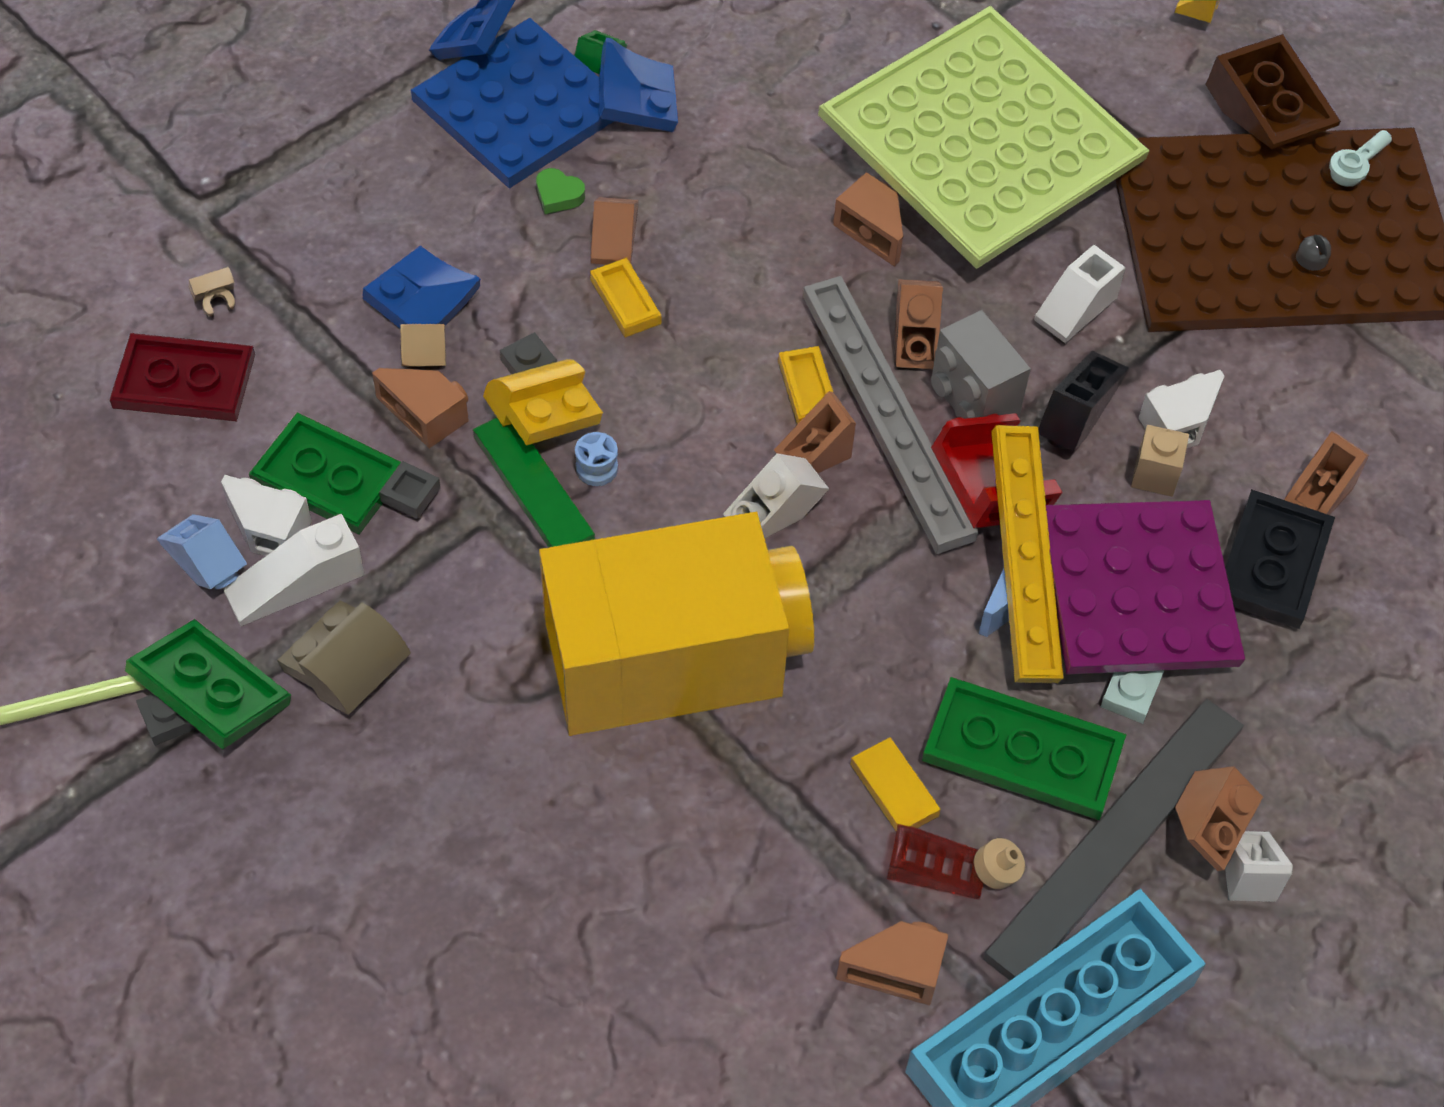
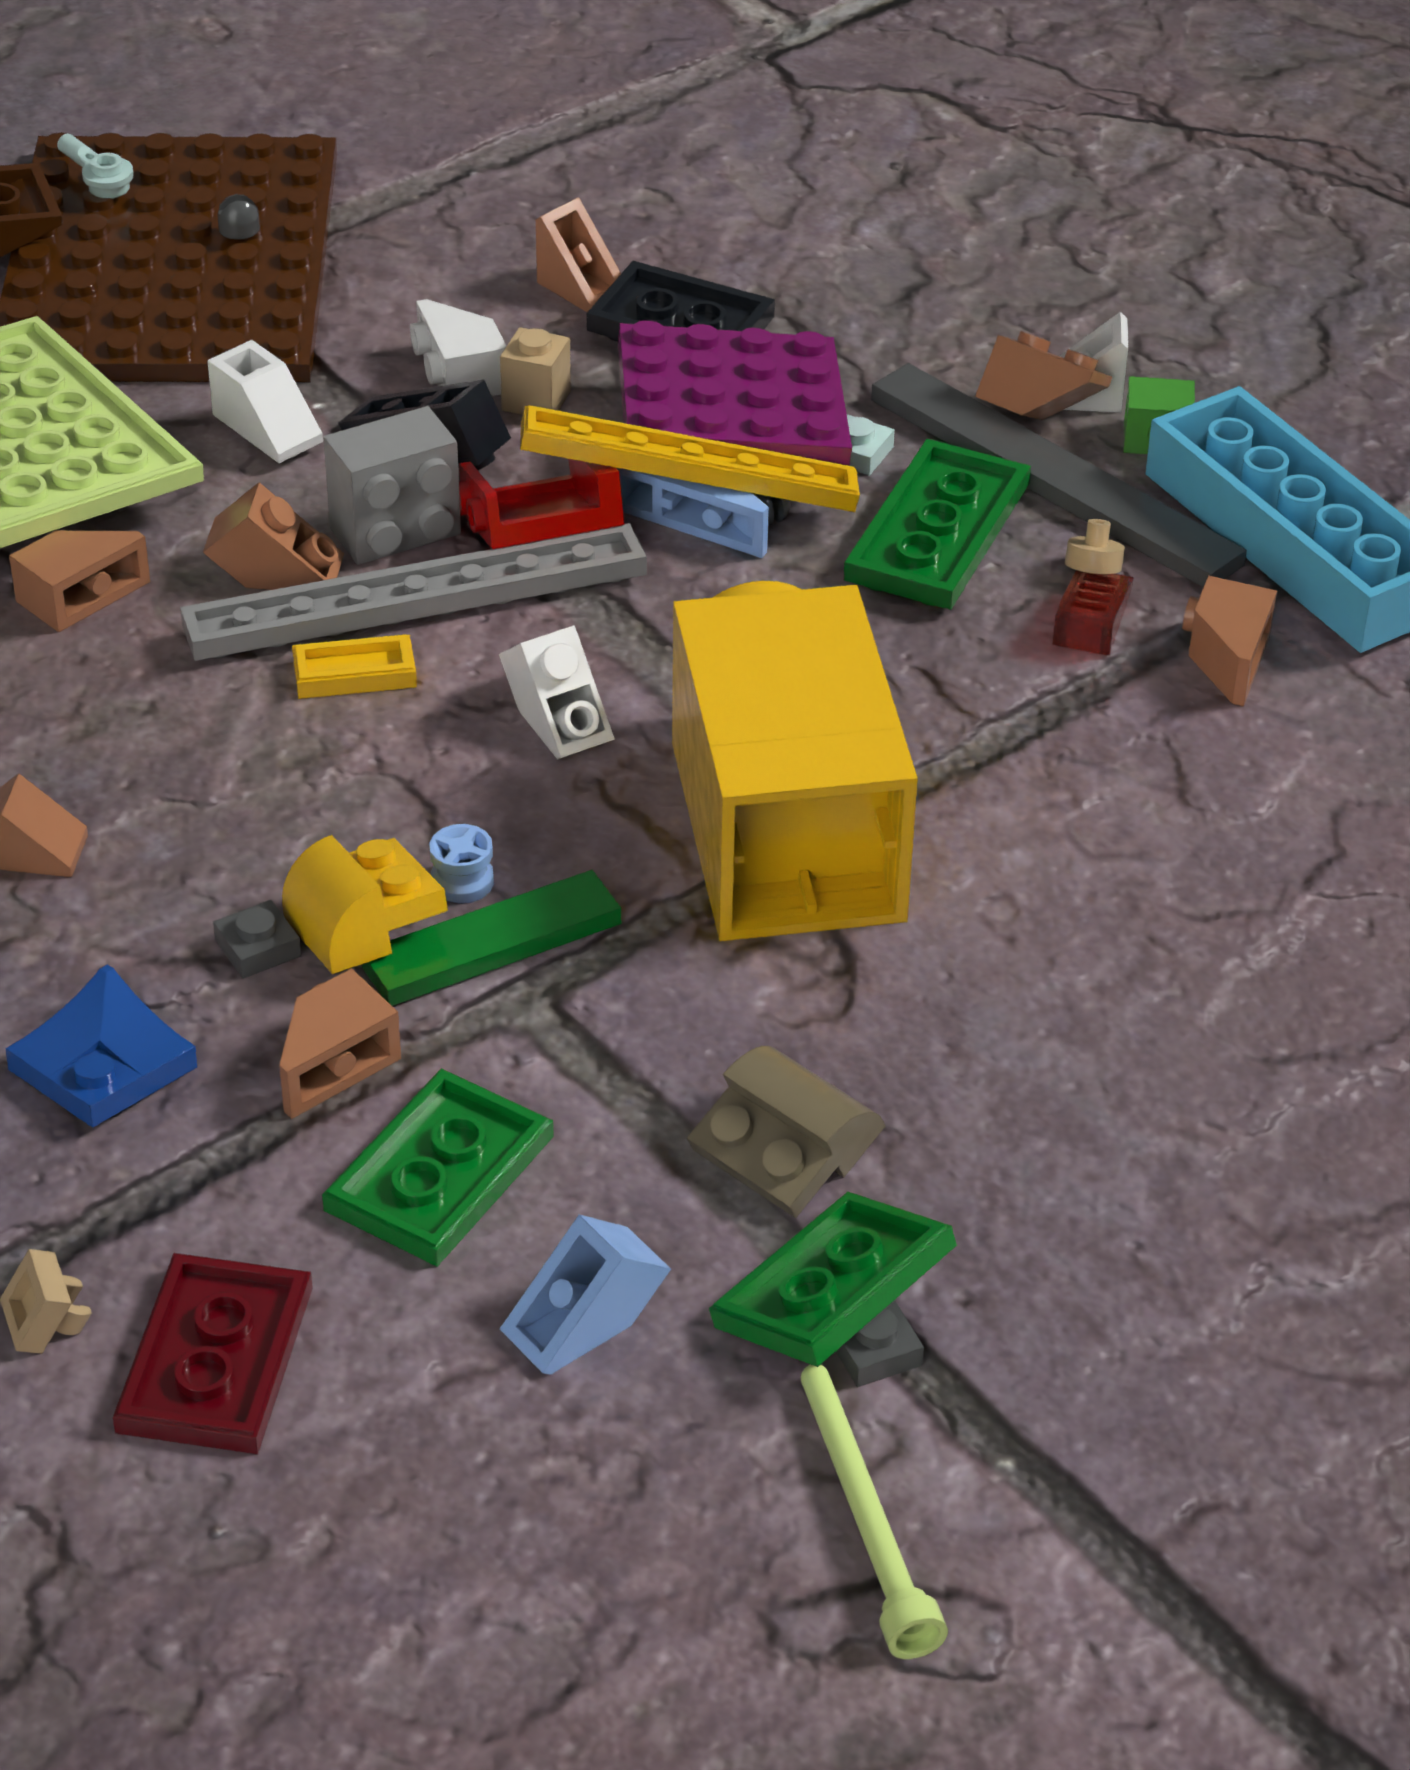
camera: 85 degrees left, 15 degrees down
white slope [221,475,312,556] -> none
white slope [223,513,365,626] -> none
dark grey plate [379,461,441,519] -> none
tan slope [400,324,446,367] -> none
yellow tile [590,257,662,338] -> none
nougat slope [774,391,856,473] -> none
yellow tile [850,737,941,837] -> none
none -> bright green brick [1123,376,1196,454]

